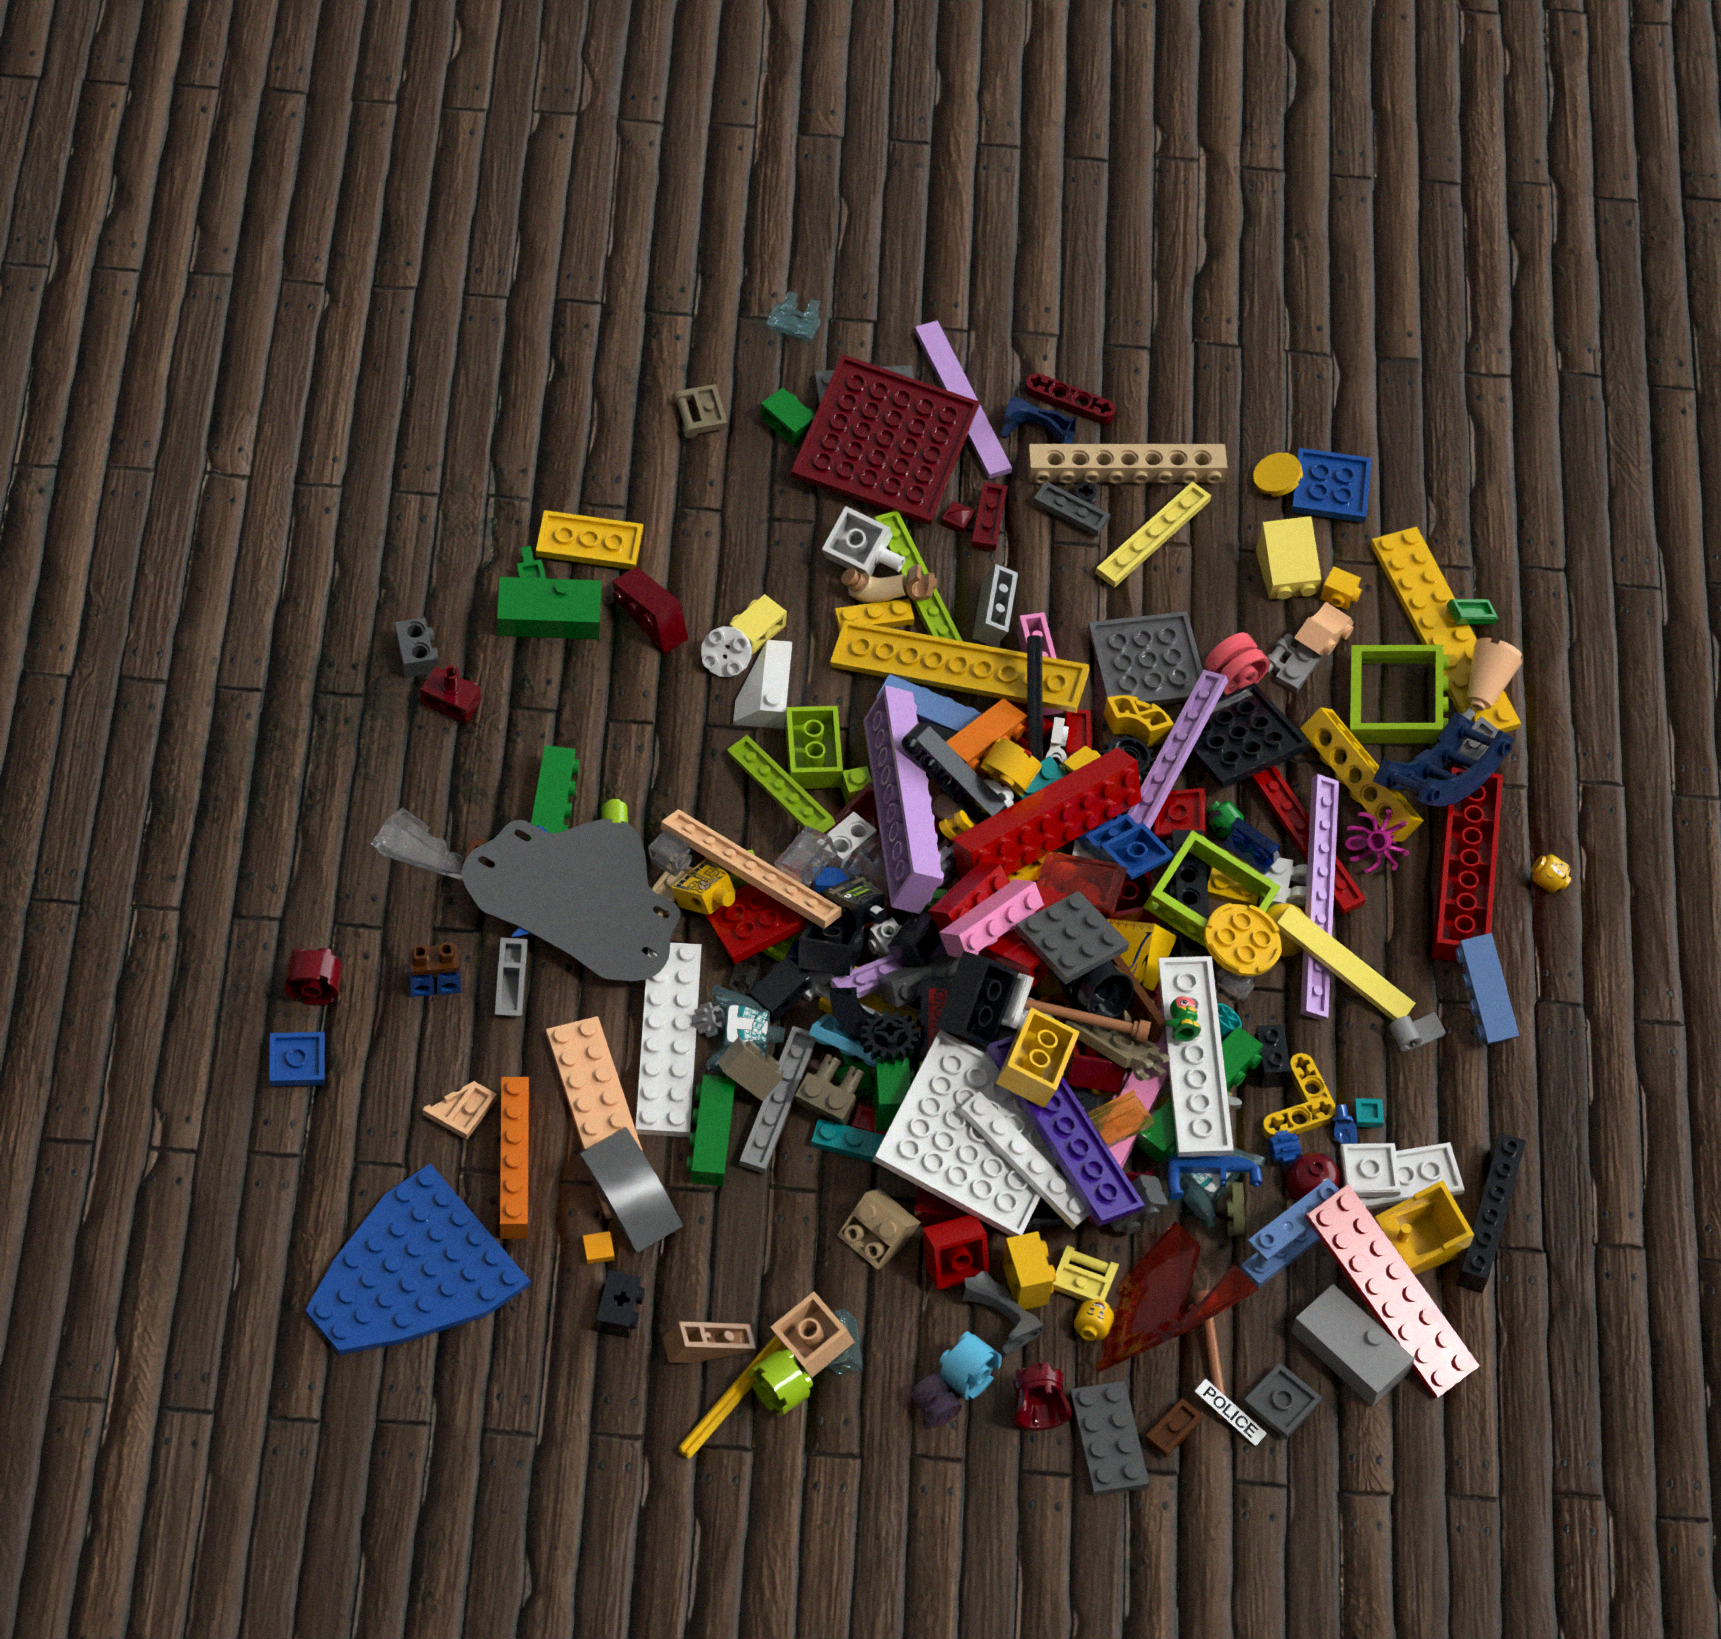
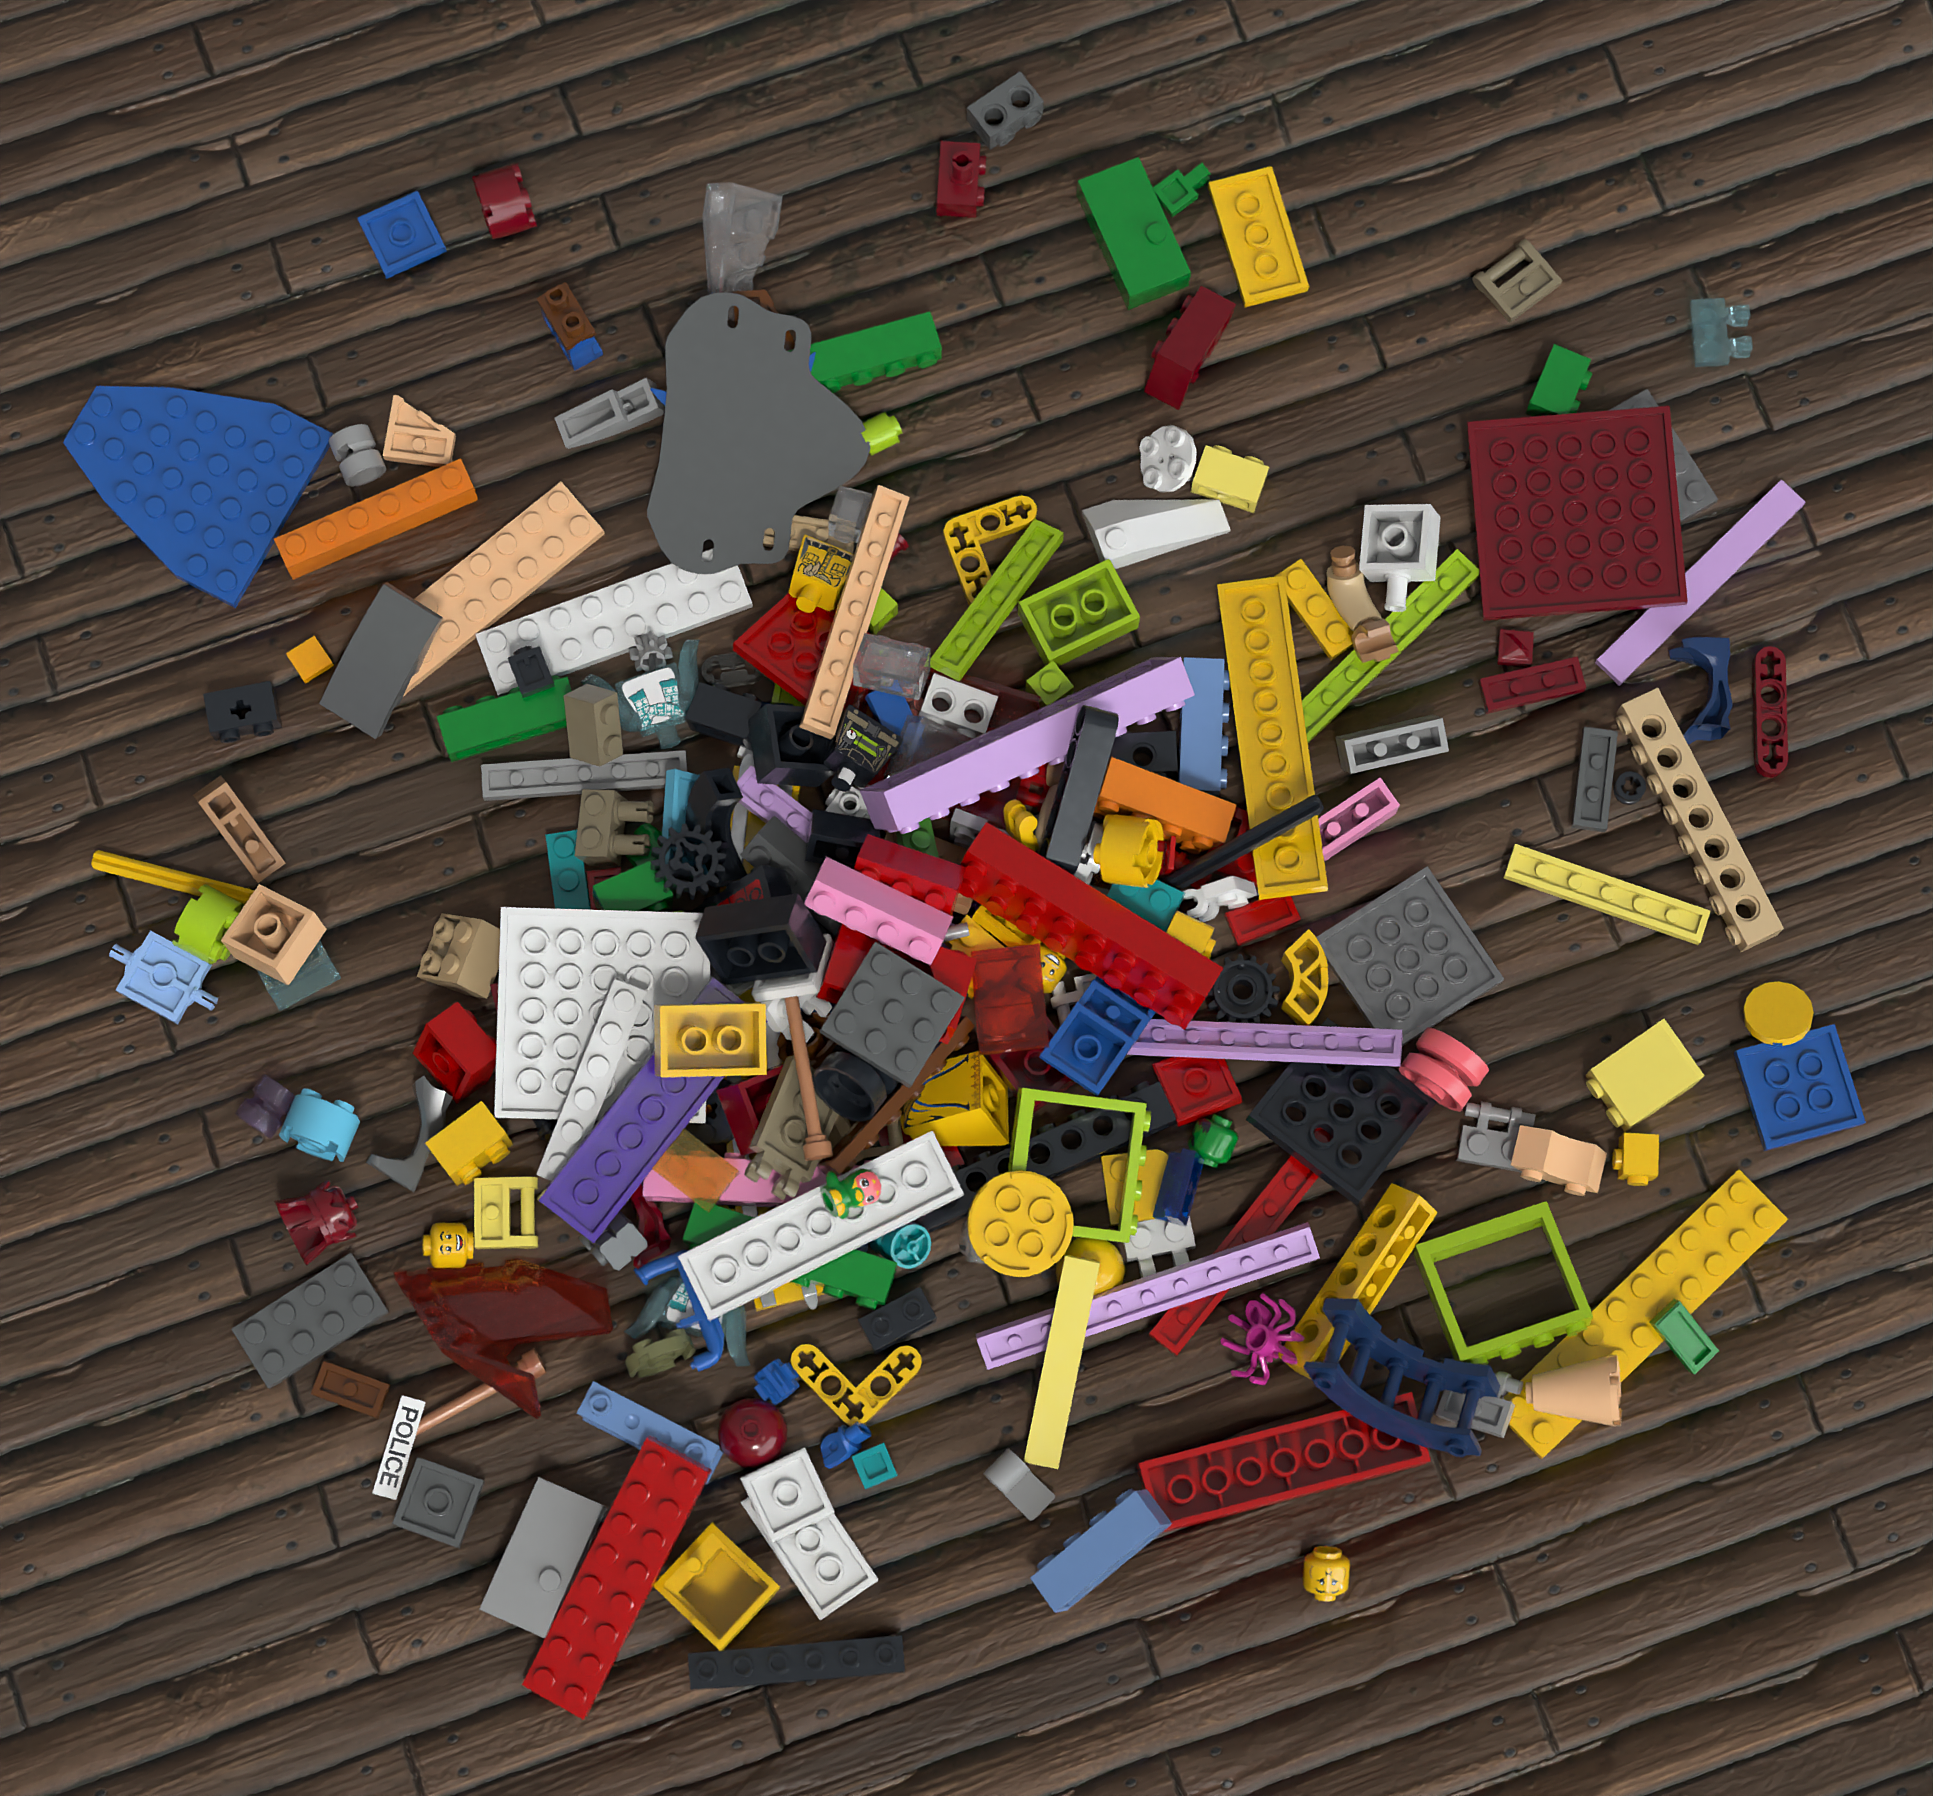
camera: 70 degrees right, 20 degrees up
none -> light blue plate [109,931,218,1024]
none -> light grey wheel [328,424,386,487]
none -> black bracket [508,646,555,698]
none -> yellow beam [944,495,1037,606]

